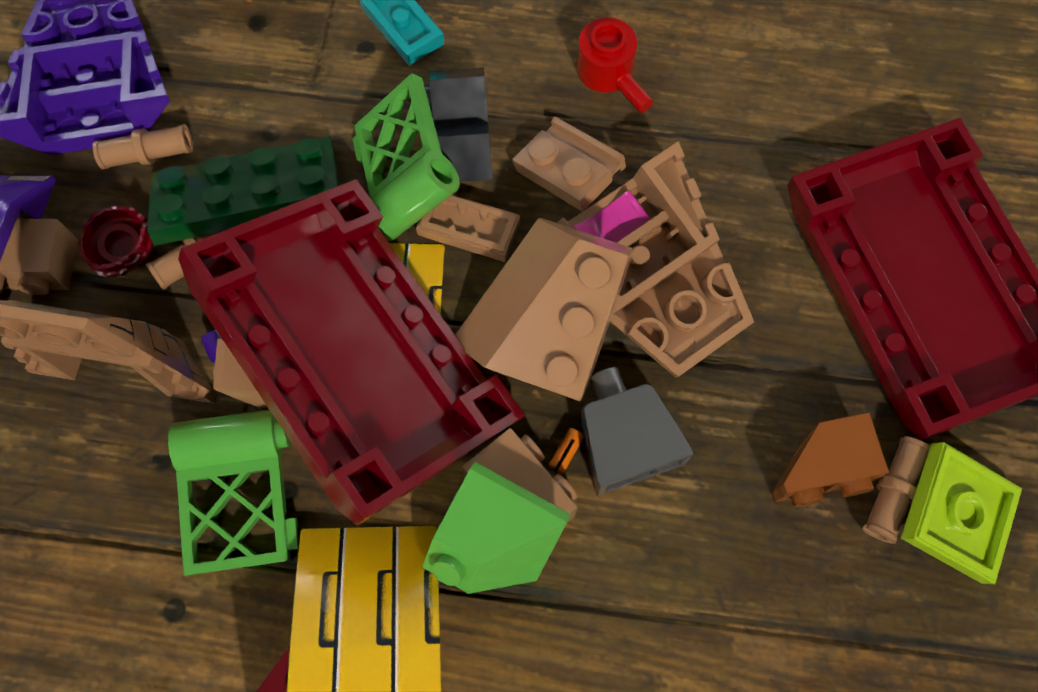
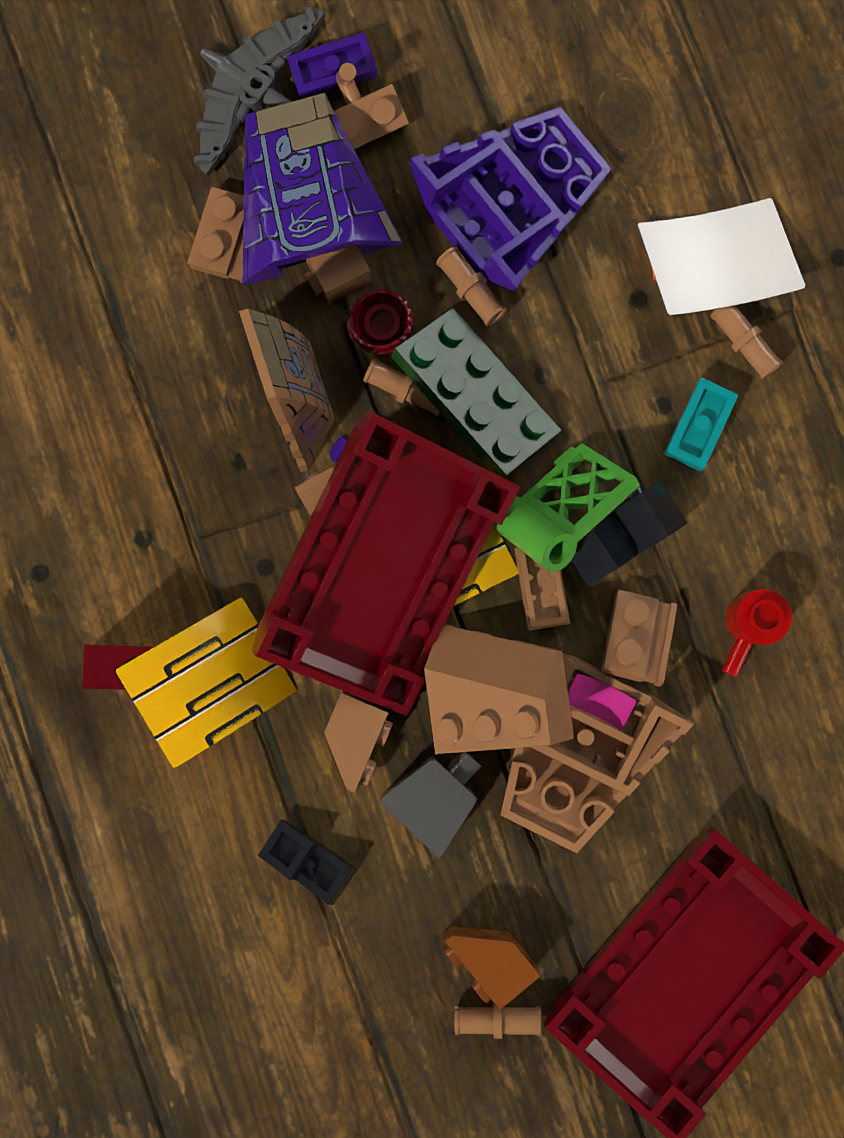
camera: 60 degrees right, 15 degrees up
bright green piece [168,409,299,576] -> none
bright green slope [422,462,571,594] -> none
orange piece [549,428,585,473] -> none
lime tile [901,442,1022,584] -> none
none -> black slope [258,819,357,905]

